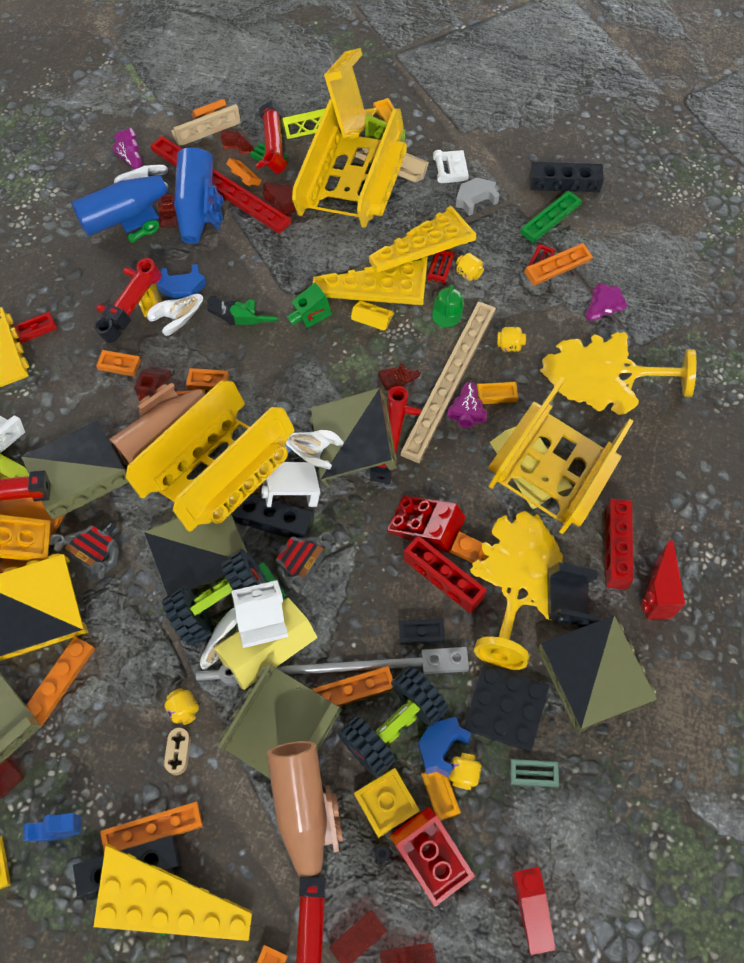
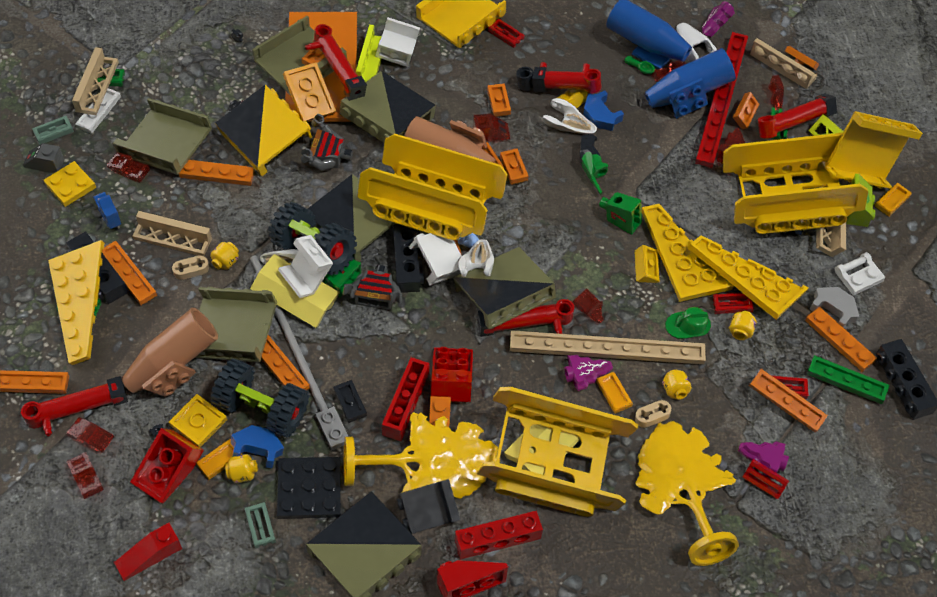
camera: 65 degrees right, 5 degrees down
none -> tan fence [132,211,212,256]
none -> tan beam [635,400,671,428]
none -> red tile [743,459,789,499]
none -> orange plate [805,307,877,372]

